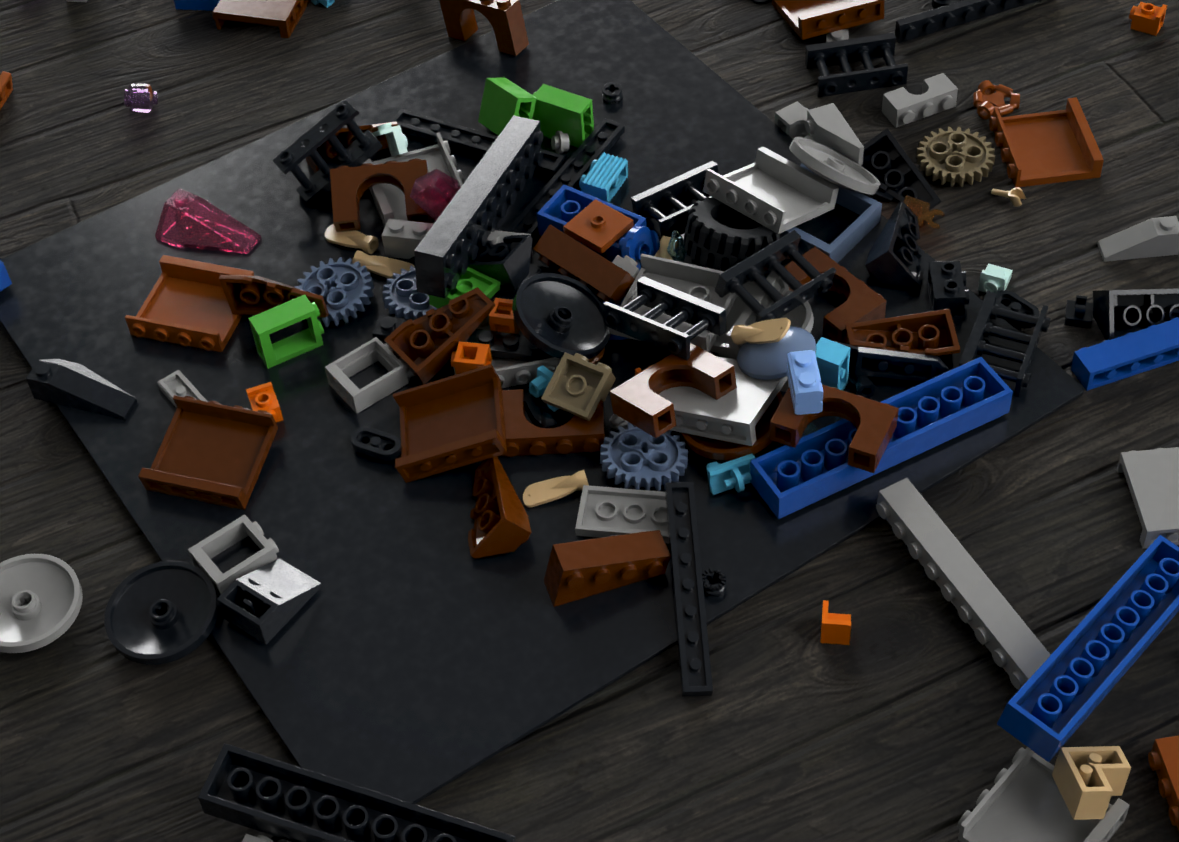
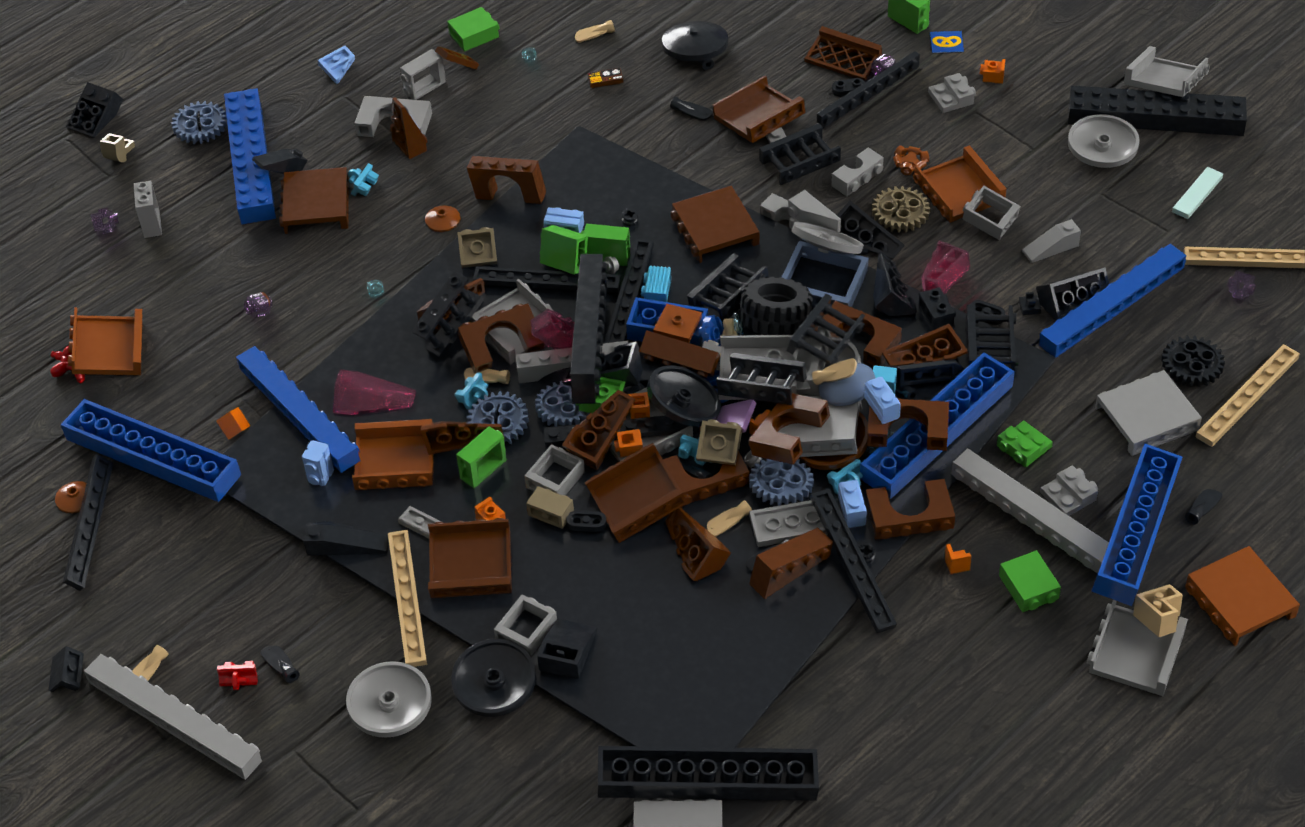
camera: 20 degrees left, 0 degrees up
tan piece [352,250,414,279] -> none
light aqua bracket [372,122,408,156] -> none
light grey panel [703,147,839,234] -> none
clear orange plate [904,195,945,229] -> none
light aqua bracket [978,264,1013,293] -> none
tan hand [991,187,1026,207] -> none
none -> orange panel [216,407,250,439]
none -> blue brick [236,346,360,473]
none -> light blue brick [302,440,334,486]
none -> clear light blue bush [367,280,384,298]
none -> tan plate [388,530,427,667]
none -> dark orange dish [425,205,460,232]
none -> medium azure hips [455,372,488,410]
none -> dark tan plate [457,227,498,268]
none -> dark tan brick [526,486,574,529]
none -> light blue brick [543,207,584,233]
none -> reddish brown panel [671,185,760,263]
none -> lavender tile [717,399,756,433]
none -> light blue brick [838,480,867,528]
none -> reddish brown arch [865,479,955,539]
none -> clear pink wedge [921,240,970,294]
none -> light grey plate [928,73,976,113]
none -> light grey window [963,186,1021,240]
none -> bright green plate [997,420,1053,467]
none -> bright green brick [999,550,1061,612]
none -> light grey plate [1040,465,1098,516]

